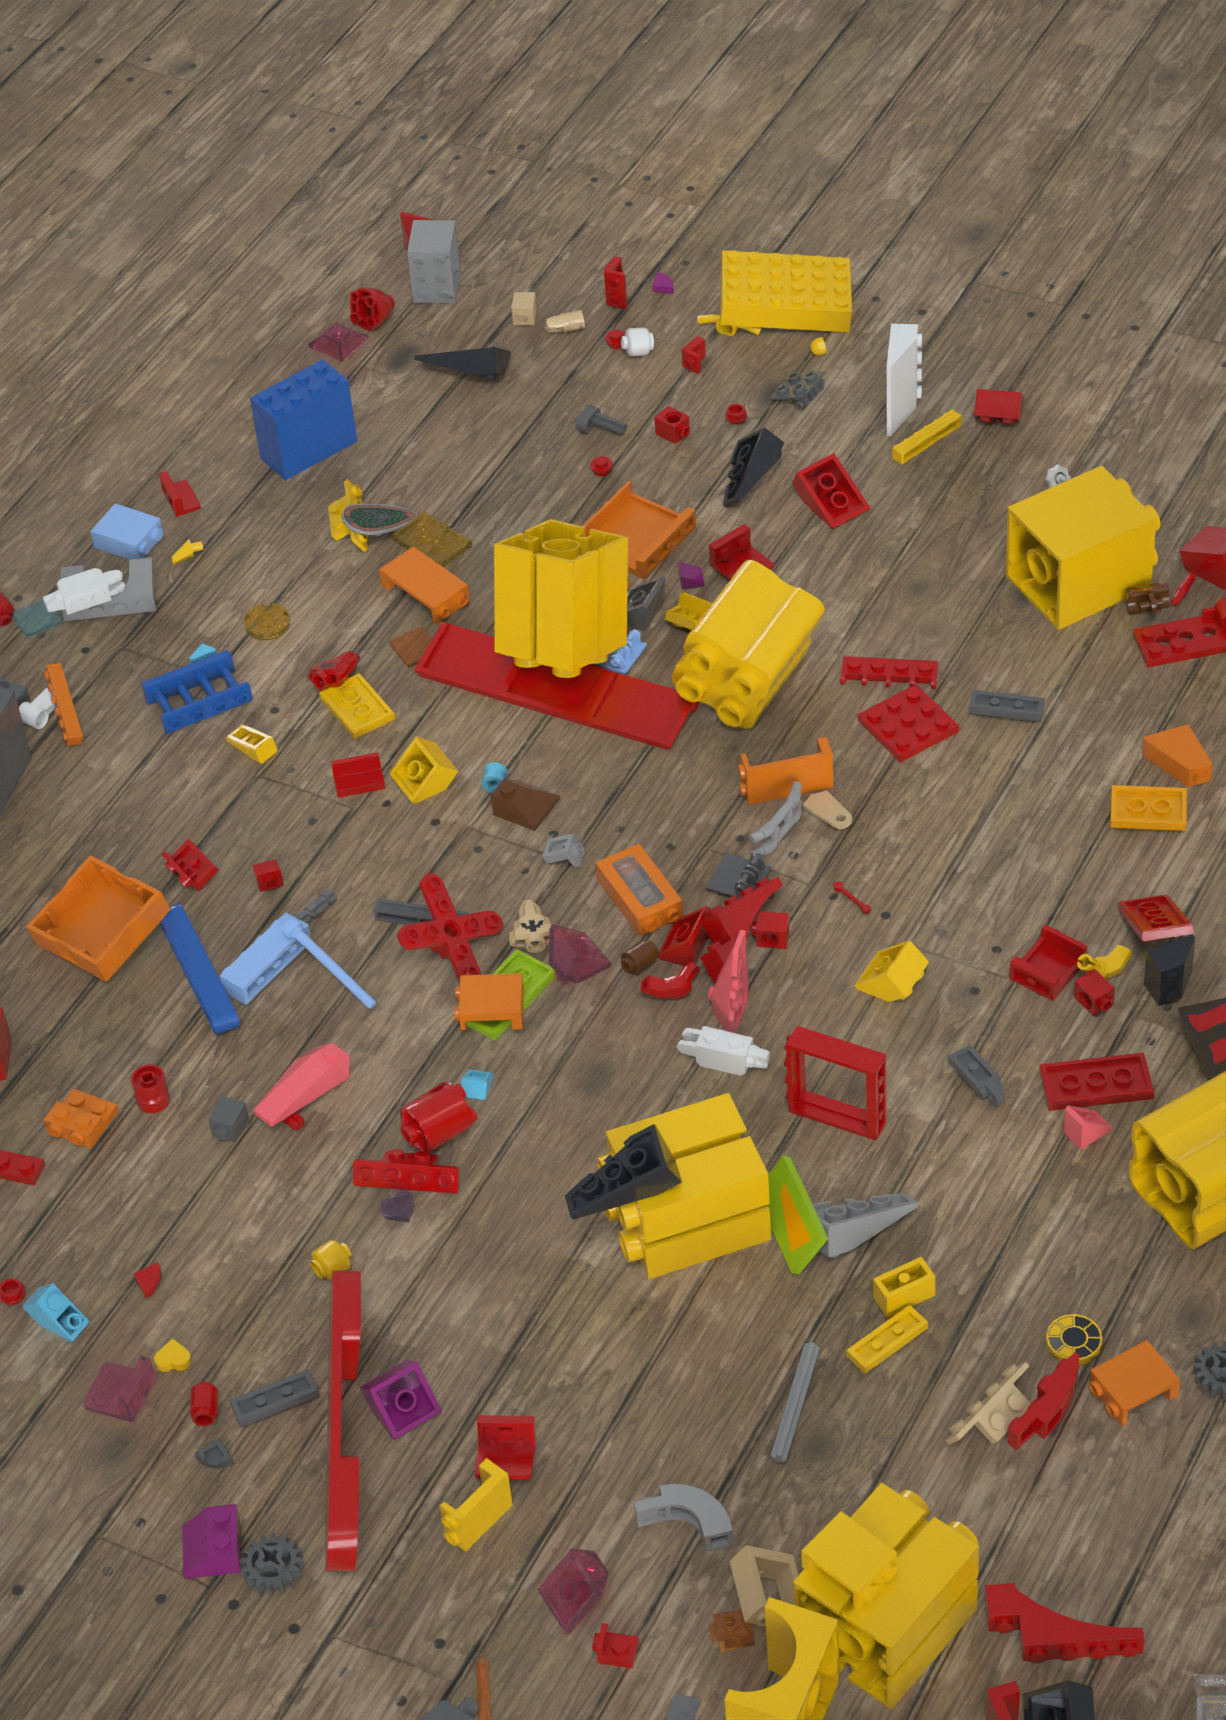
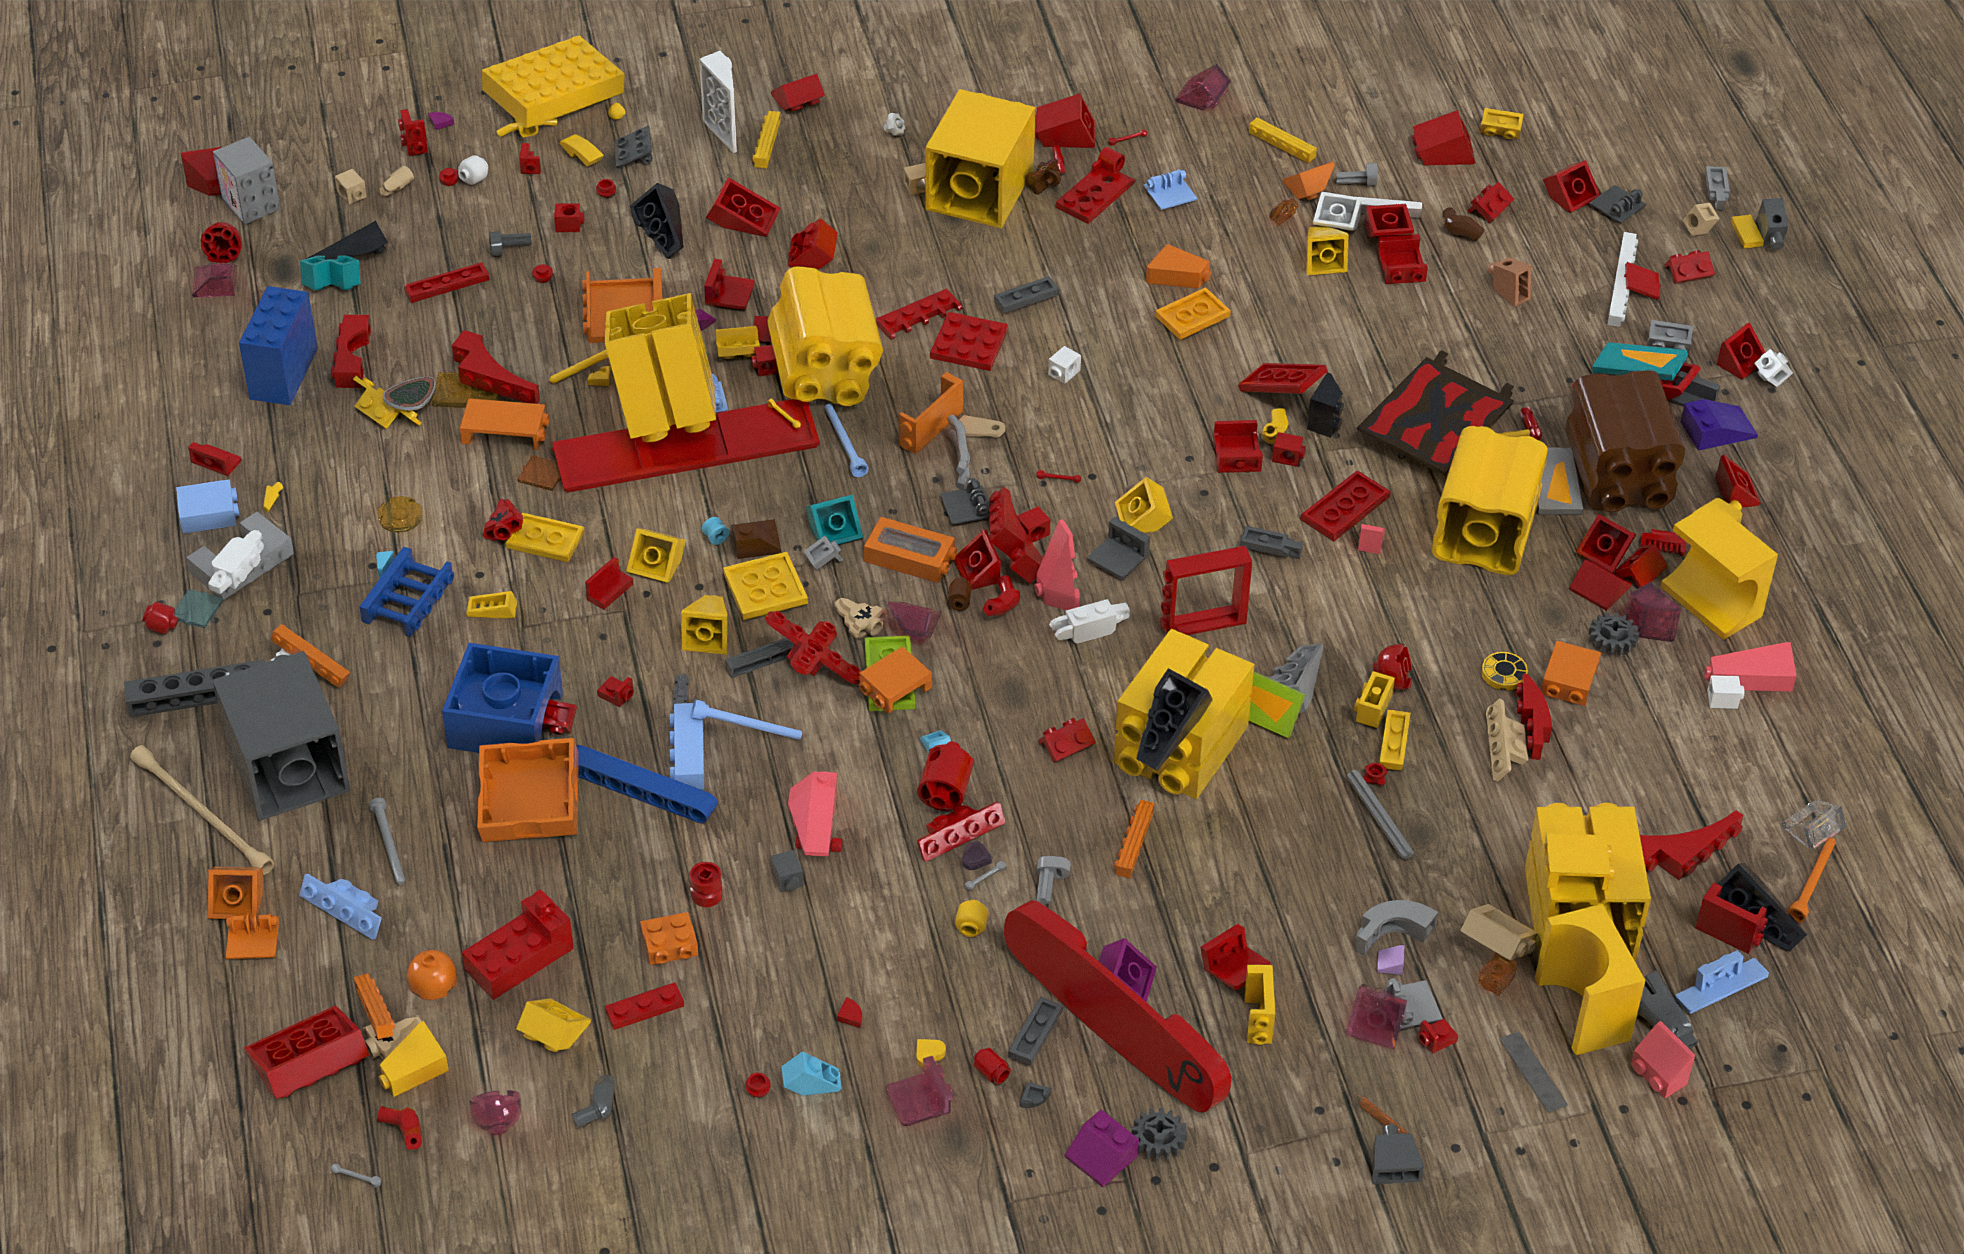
camera: 45 degrees left, 0 degrees up
none -> teal brick [300,255,361,290]
none -> red arch [331,314,371,388]
none -> red tile [404,262,490,303]
none -> blue piece [442,643,563,753]
none -> red arch [452,330,540,404]
none -> yellow slope [560,134,604,167]
none -> yellow slope [681,595,728,655]
none -> yellow plate [723,552,808,620]
none -> yellow hinge [767,399,801,429]
none -> red slope [788,218,838,269]
none -> teal slope [805,495,864,544]
none -> light blue piece [825,404,869,477]
none -> light grey hinge [965,861,1006,890]
none -> light grey piece [1036,856,1071,906]
none -> red bracket [1038,718,1096,763]
none -> white brick [1048,346,1081,384]
none -> dark grey bracket [1088,517,1150,579]
none -> orange piece [1114,800,1155,878]
none -> red plate [1363,763,1388,786]
none -> red cylinder [1373,643,1412,690]
none -> lavender slope [1377,945,1405,975]
none -> light grey hinge [1379,978,1443,1030]

